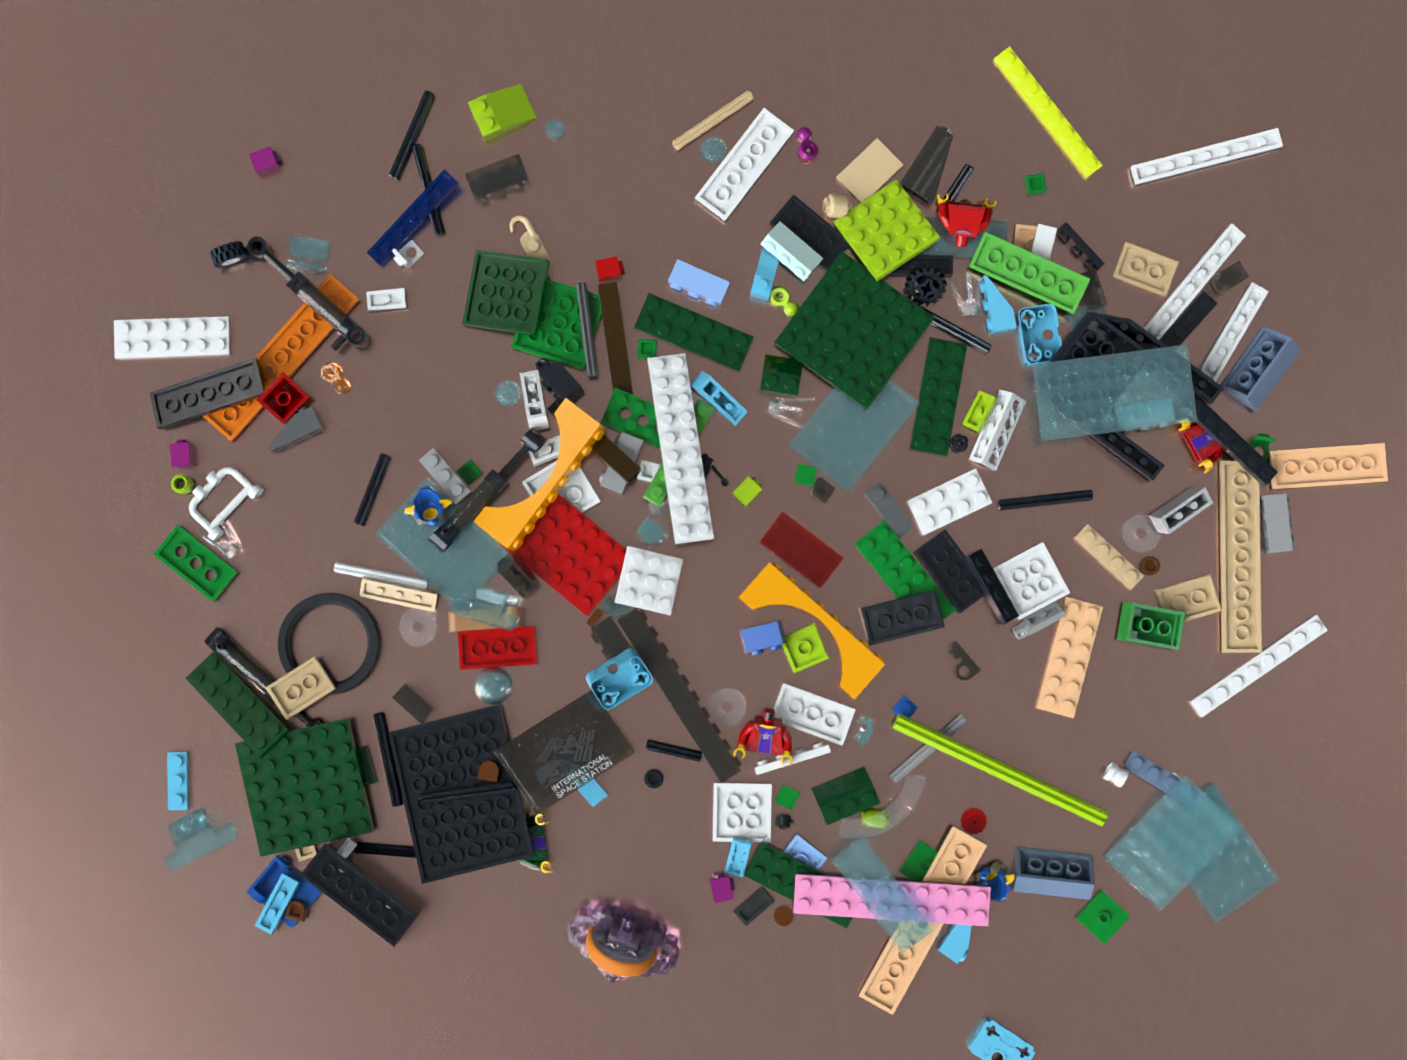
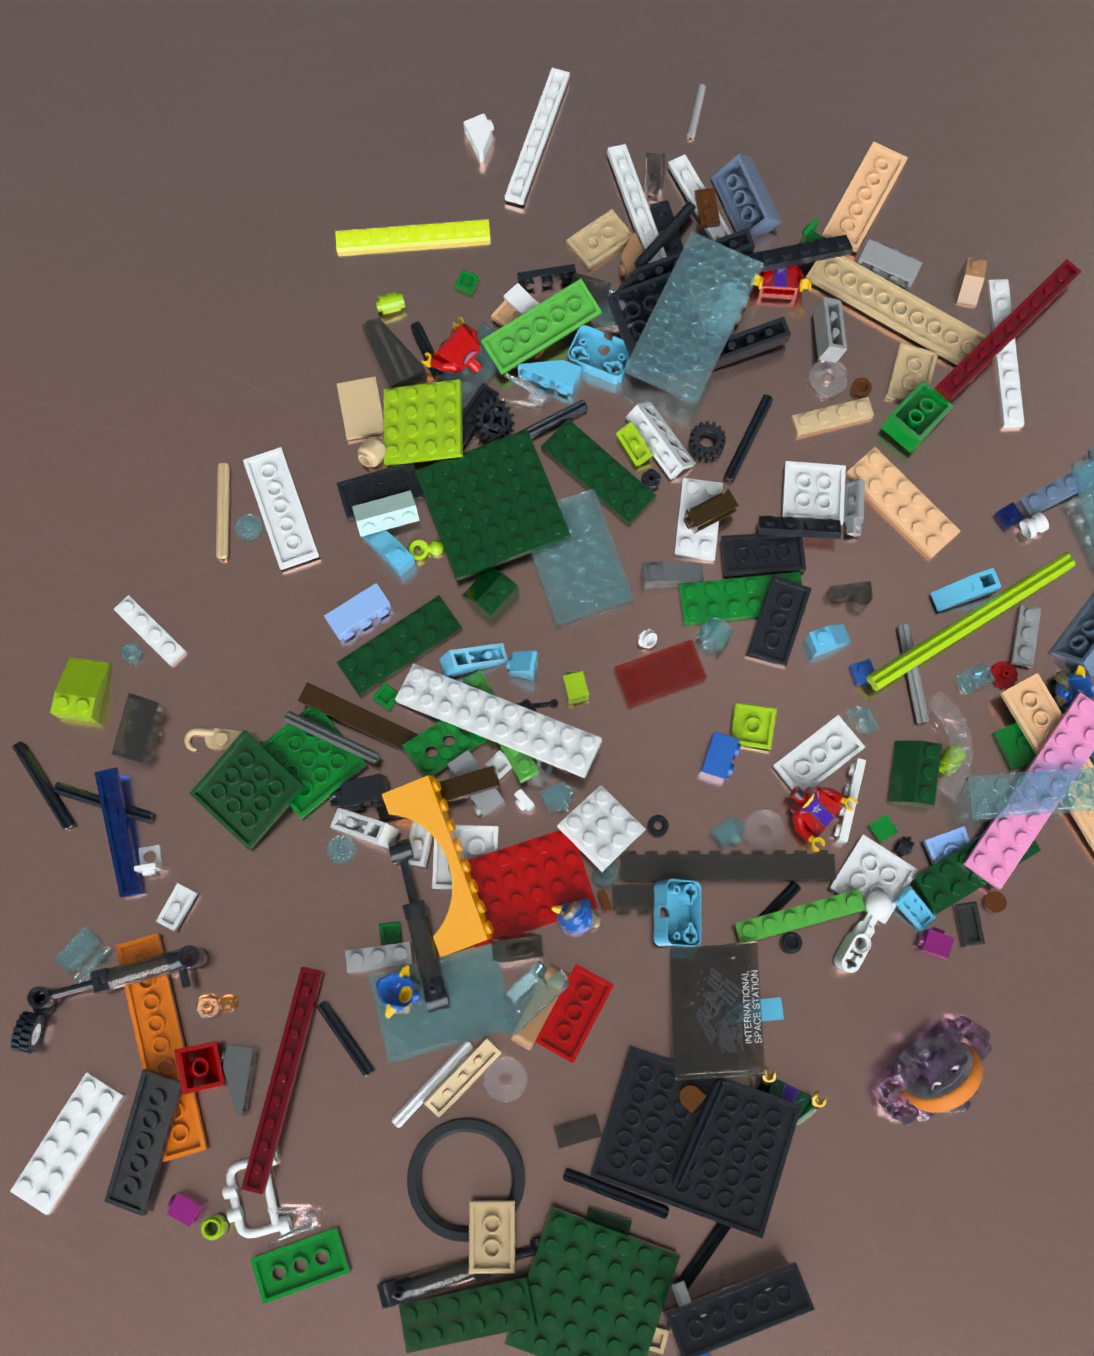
camera: 55 degrees left, 10 degrees down
clear light blue cylinder [474,667,513,705] -> none
red brick [595,256,625,282] -> none
light orange arch [739,562,885,699] -> none
clear plant [768,397,815,429] -> none
green tile [794,463,817,487] -> none
magenta plate [797,127,818,160] -> none
clear smoke plate [808,477,836,504] -> none
none -> white plate [114,595,186,666]
none -> dark red plate [241,966,324,1195]
none -> lime brick [375,291,405,315]
none -> white slope [463,113,494,163]
none -> medium azure slope [506,651,538,681]
none -> white plate [514,789,535,813]
none -> blue hair [552,898,601,935]
none -> medium nougat slope [618,233,649,280]
none -> black axle [634,202,696,267]
none -> white plate [638,629,657,648]
none -> black plate [647,815,669,836]
none -> dark brown window [683,488,739,534]
none -> light grey piece [687,84,706,137]
none -> black tyre [689,421,726,460]
none -> reddish brown plate [694,188,720,229]
none -> clear light blue brick [697,617,734,651]
none -> clear light blue brick [710,815,745,850]
none -> bright green plate [734,889,866,945]
none -> medium azure slope [805,624,851,657]
none -> white beam [834,891,893,973]
none -> medium azure slope [930,568,1001,612]
none -> dark red plate [935,259,1082,402]
none -> slope [956,257,987,307]
none -> clear light blue bracket [957,662,996,694]
none -> clear blue plate [994,502,1025,530]
none -> light grey plate [1010,604,1041,668]

